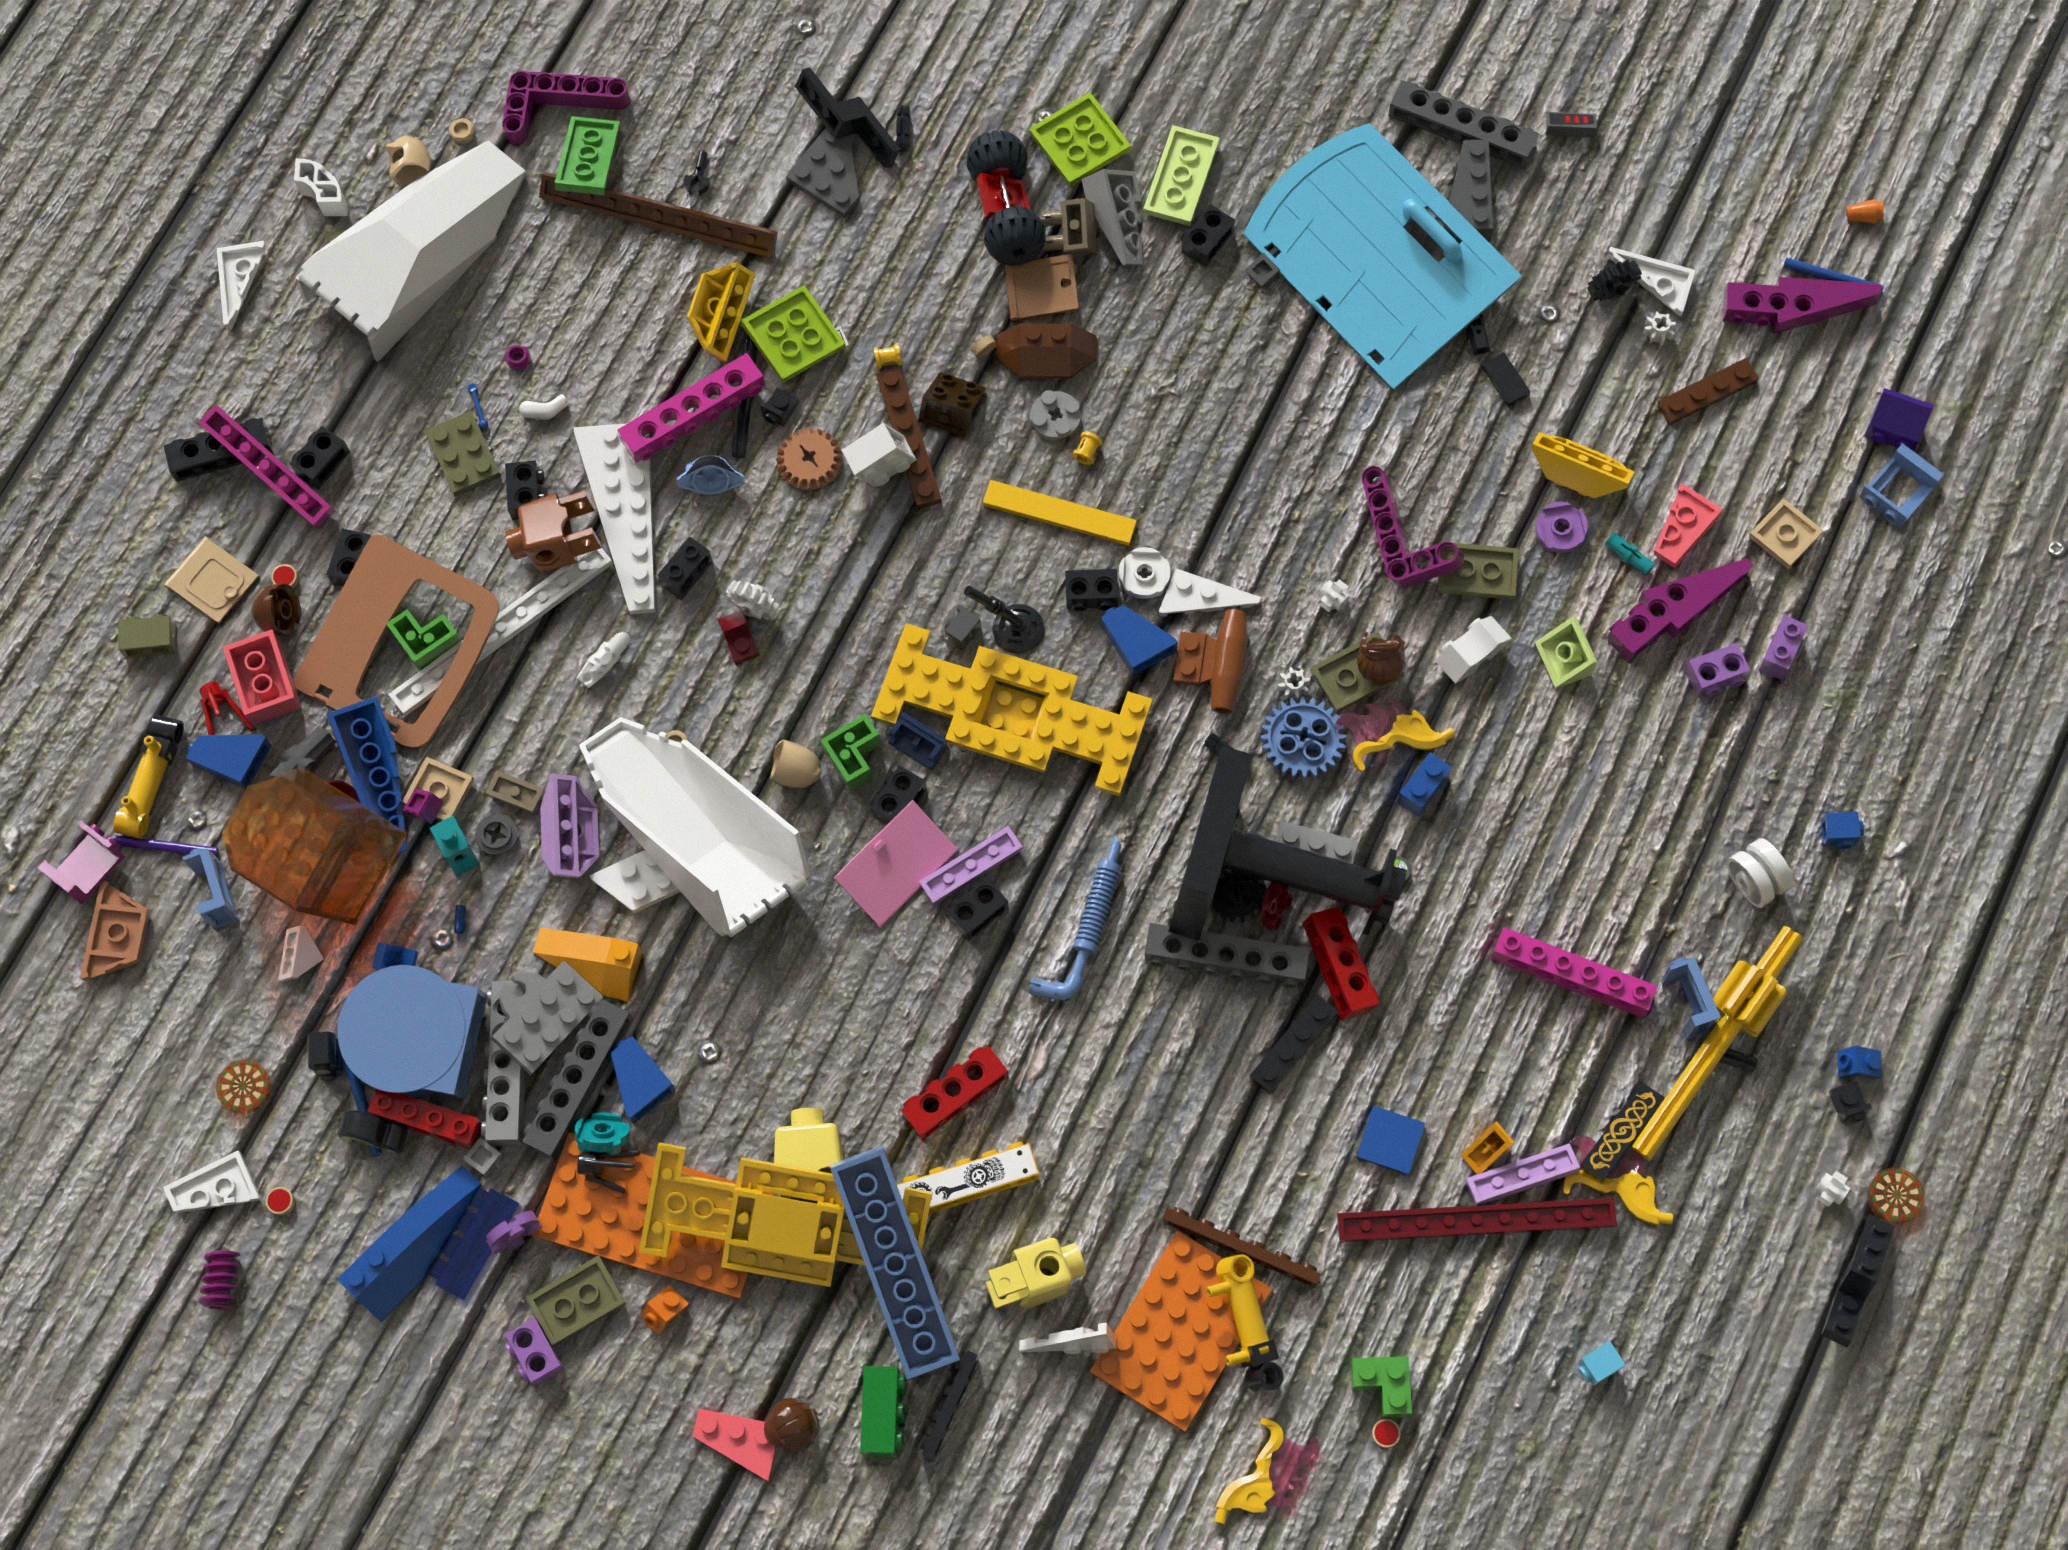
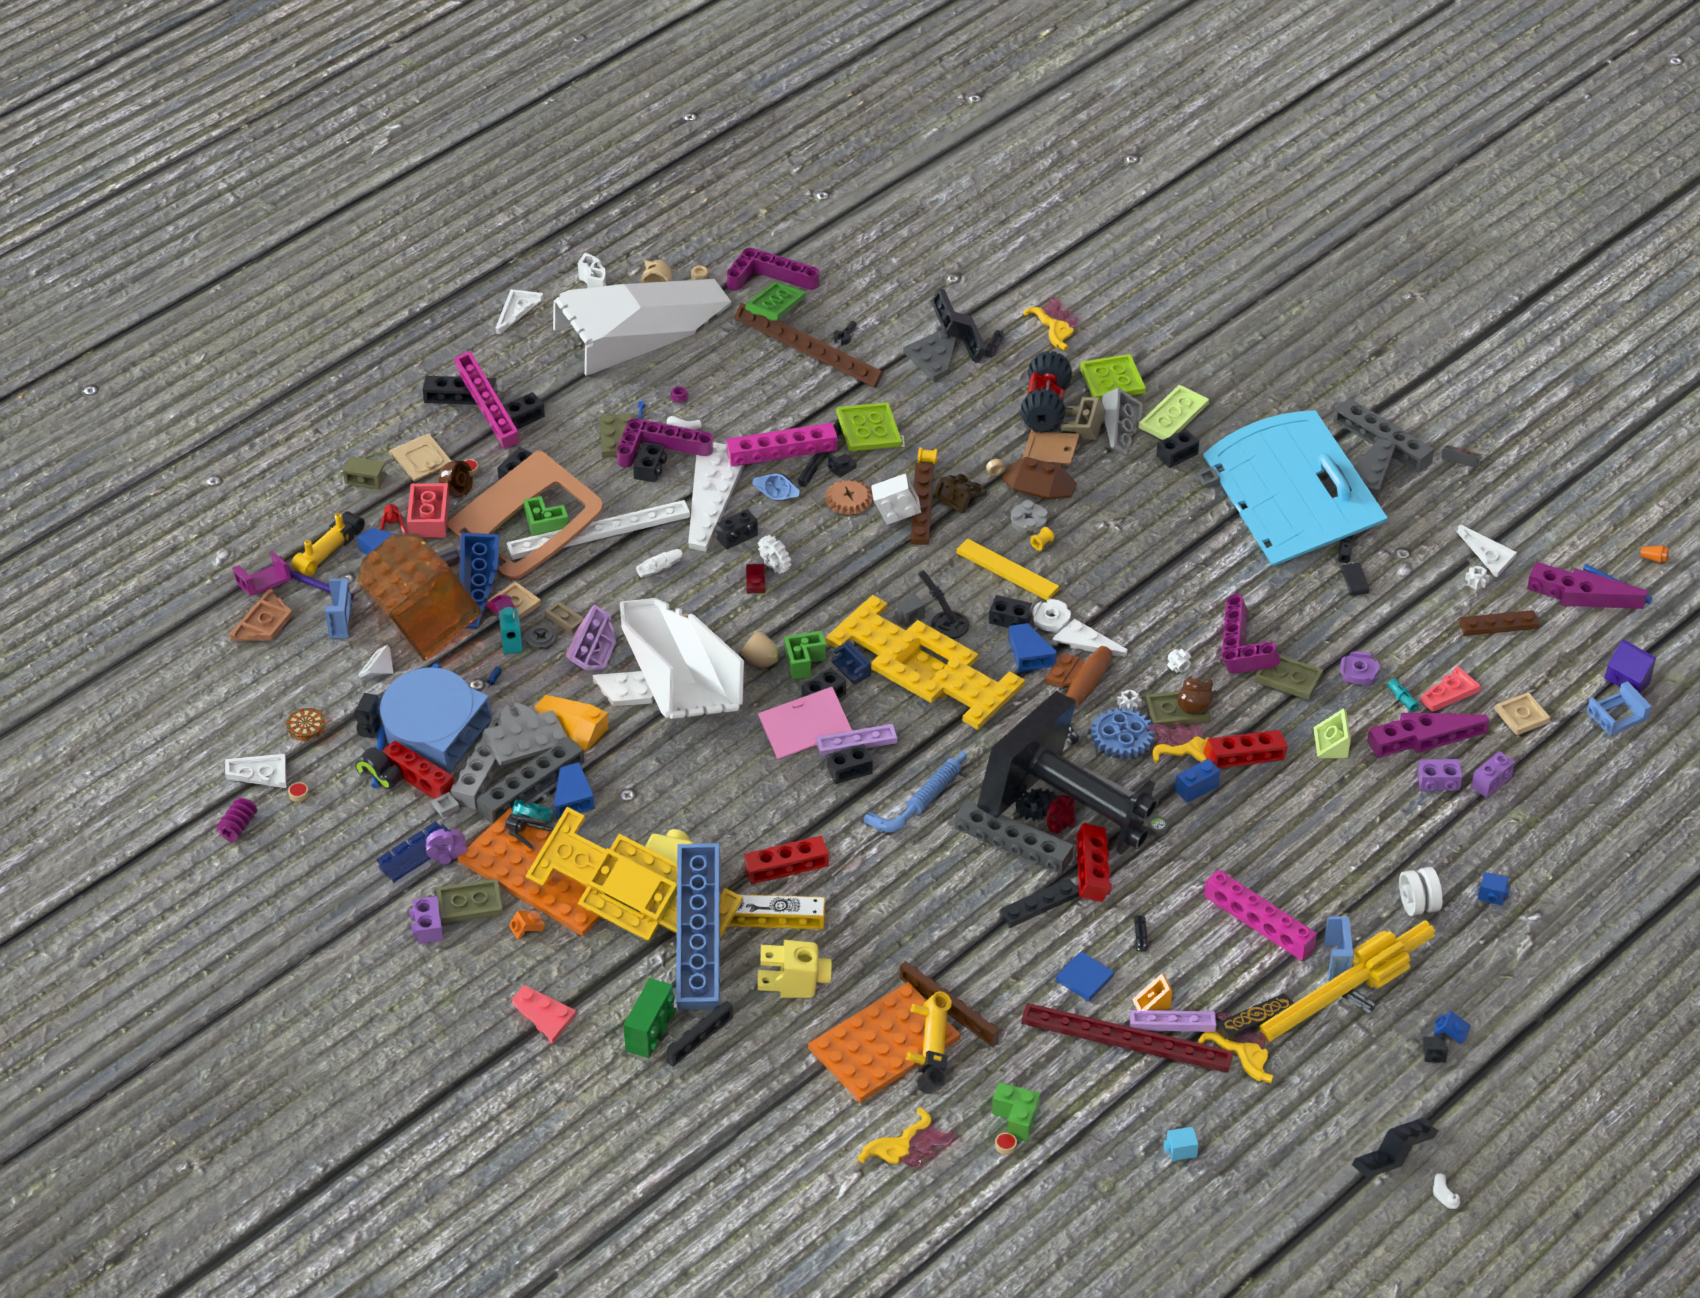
camera: 15 degrees right, 25 degrees down
blue wedge [337,1165,482,1323] -> none
dark orange piece [505,490,601,572] -> none
yellow wedge [687,262,756,362] -> none
reddish brown hair [764,1398,819,1452] -> none
white wing [1019,1323,1116,1354] -> none
white brick [1435,616,1512,684] -> none
yellow wedge [1531,432,1634,498] -> none
black gear [1587,260,1642,301] -> none
white gear [1815,1171,1850,1207] -> none
clear orange tile [1867,1167,1924,1224] -> none
none -> magenta beam [617,418,713,468]
none -> yellow piece [1024,298,1078,351]
none -> black axle [1134,915,1148,951]
none -> red brick [1203,730,1288,769]
none -> white arm [1433,1174,1460,1209]

